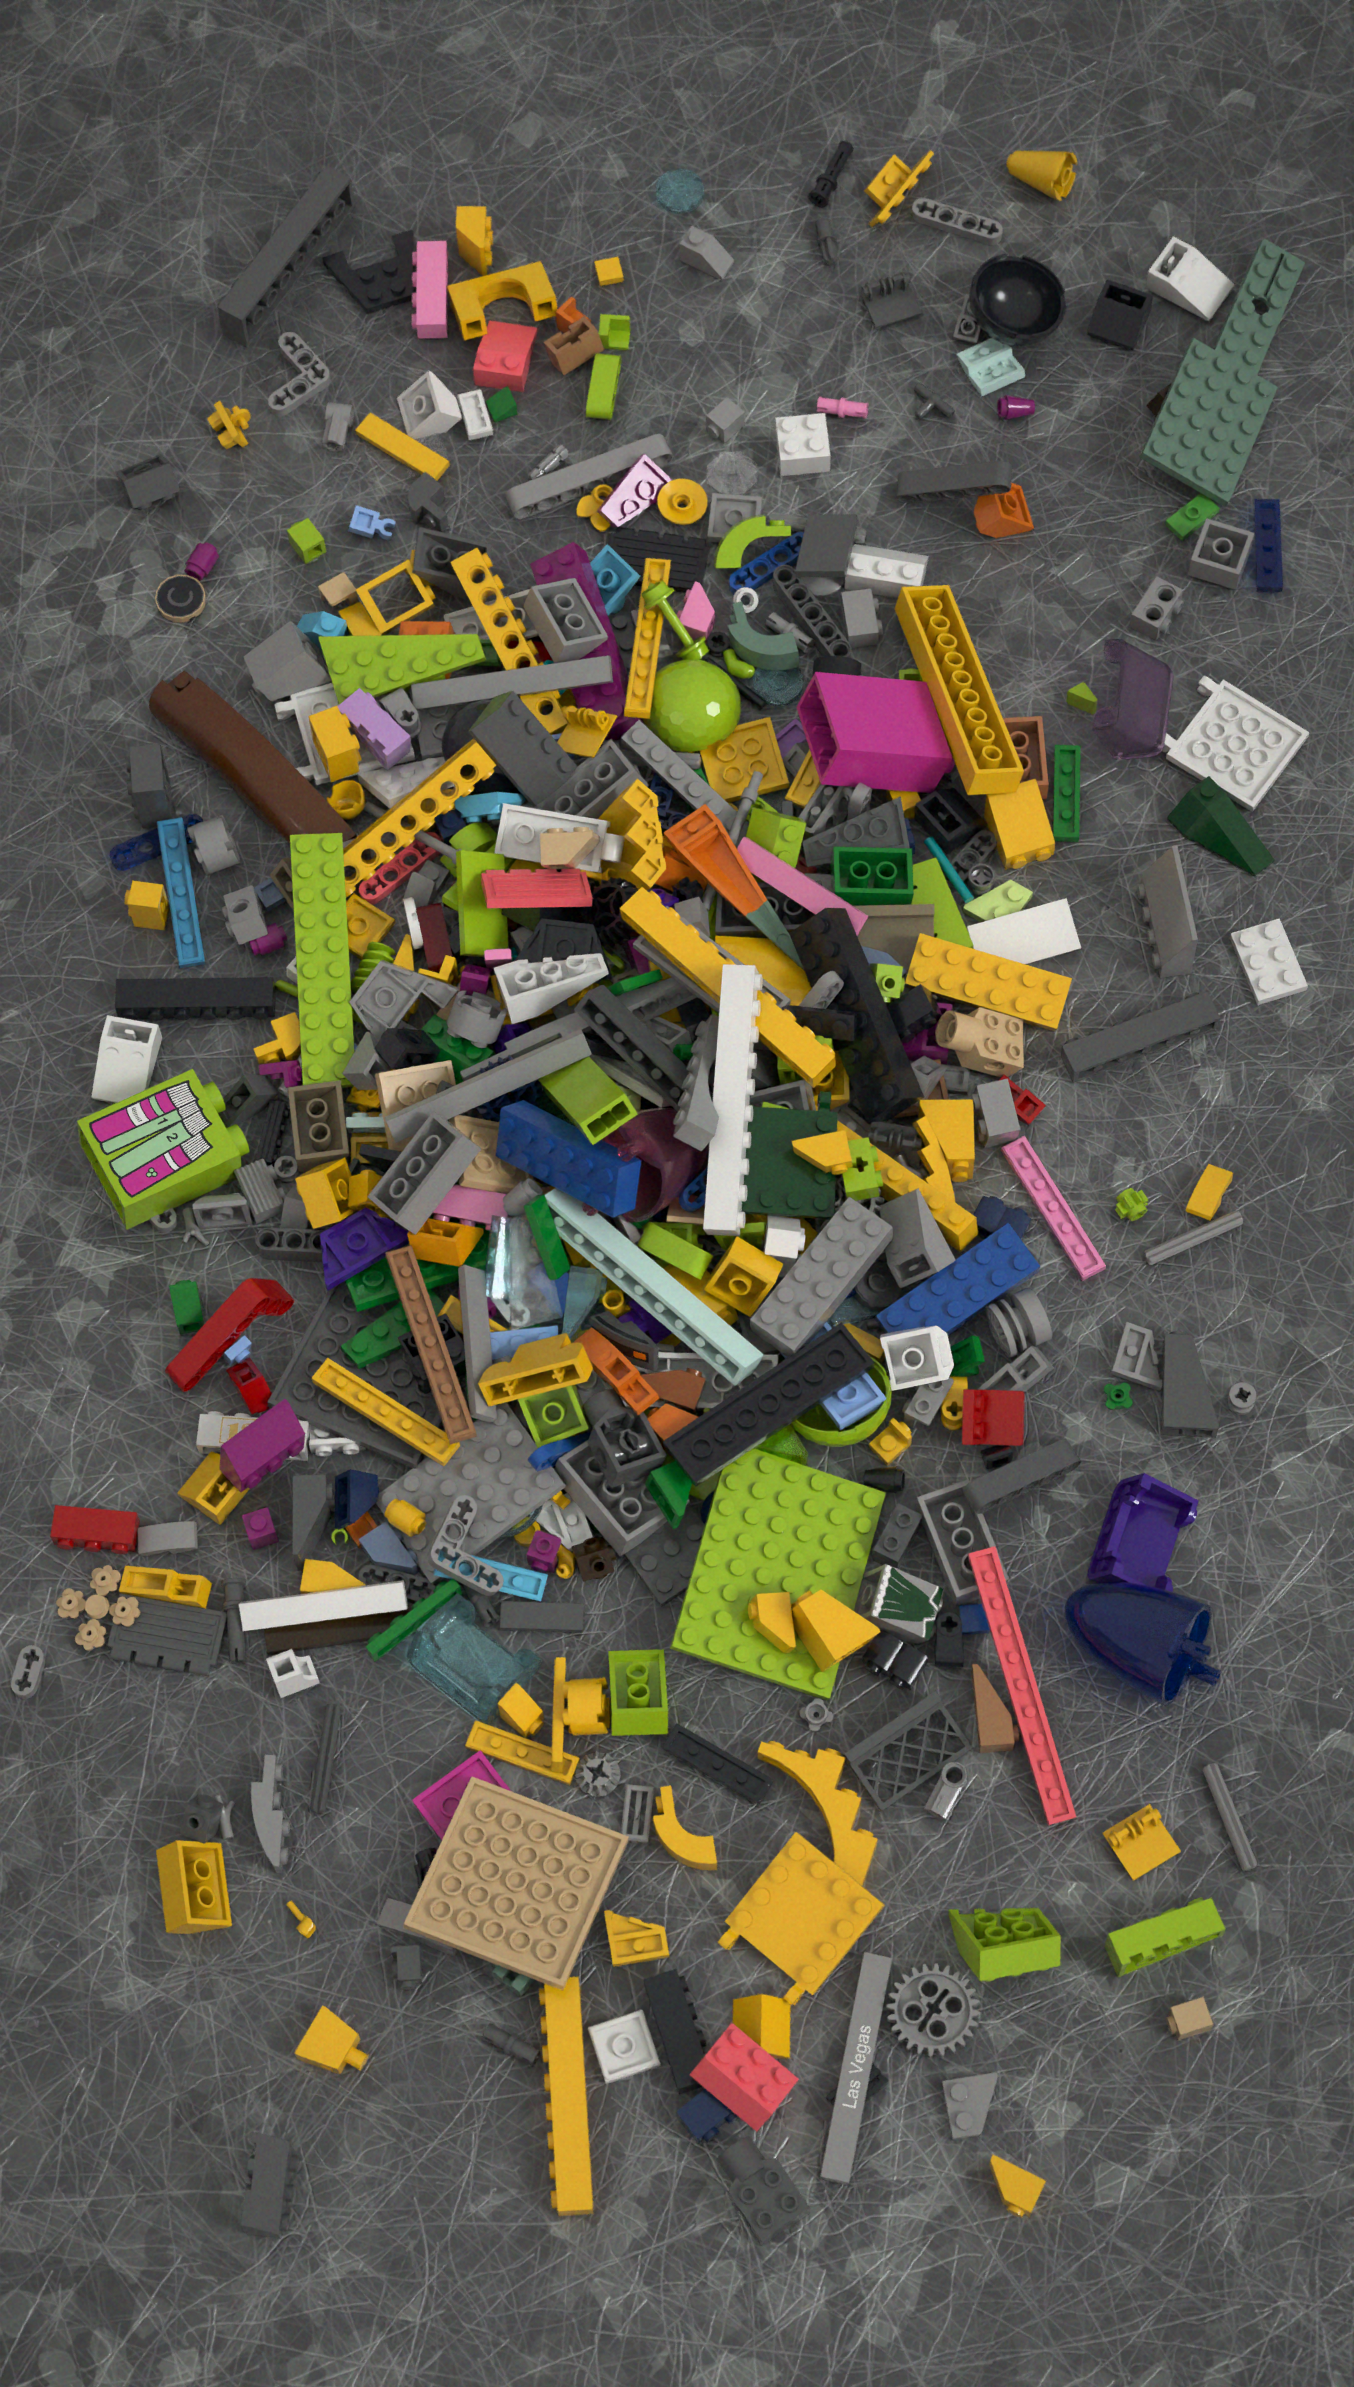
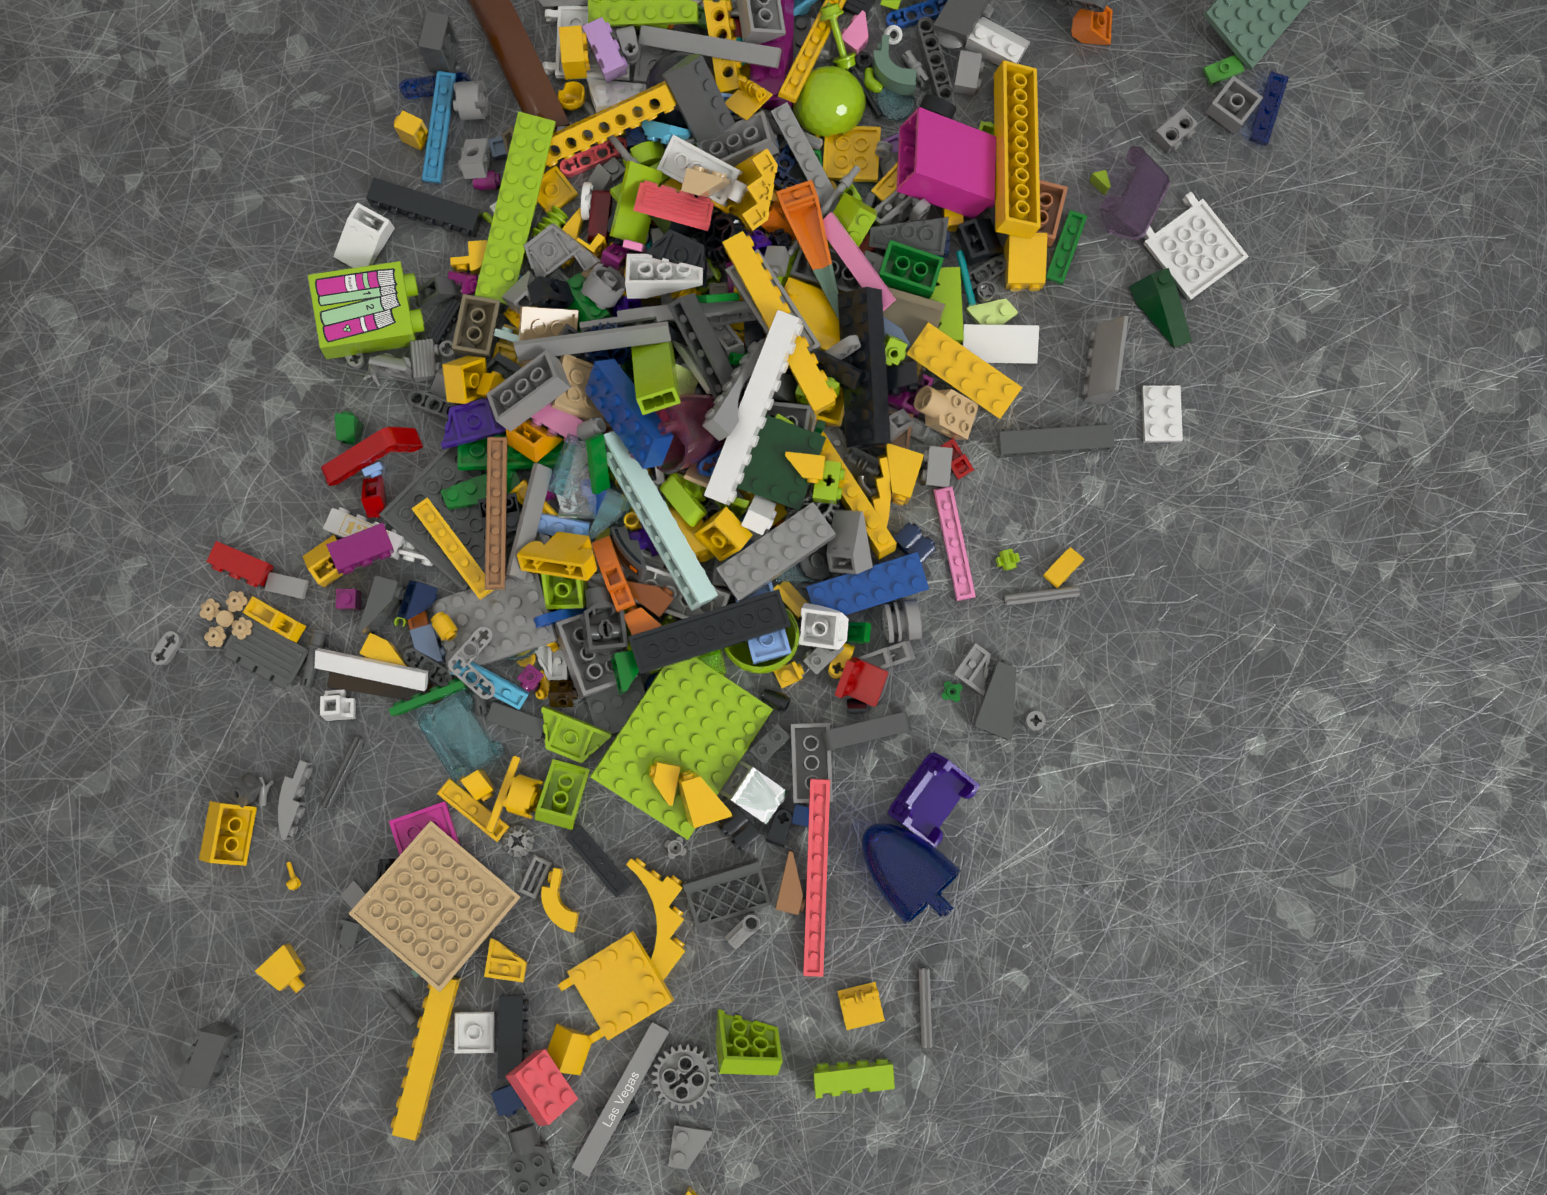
camera: 10 degrees right, 15 degrees up
tan brick [1166,1997,1213,2040] -> none
none -> lime wing [541,705,613,763]
none -> light grey bush [875,141,893,158]

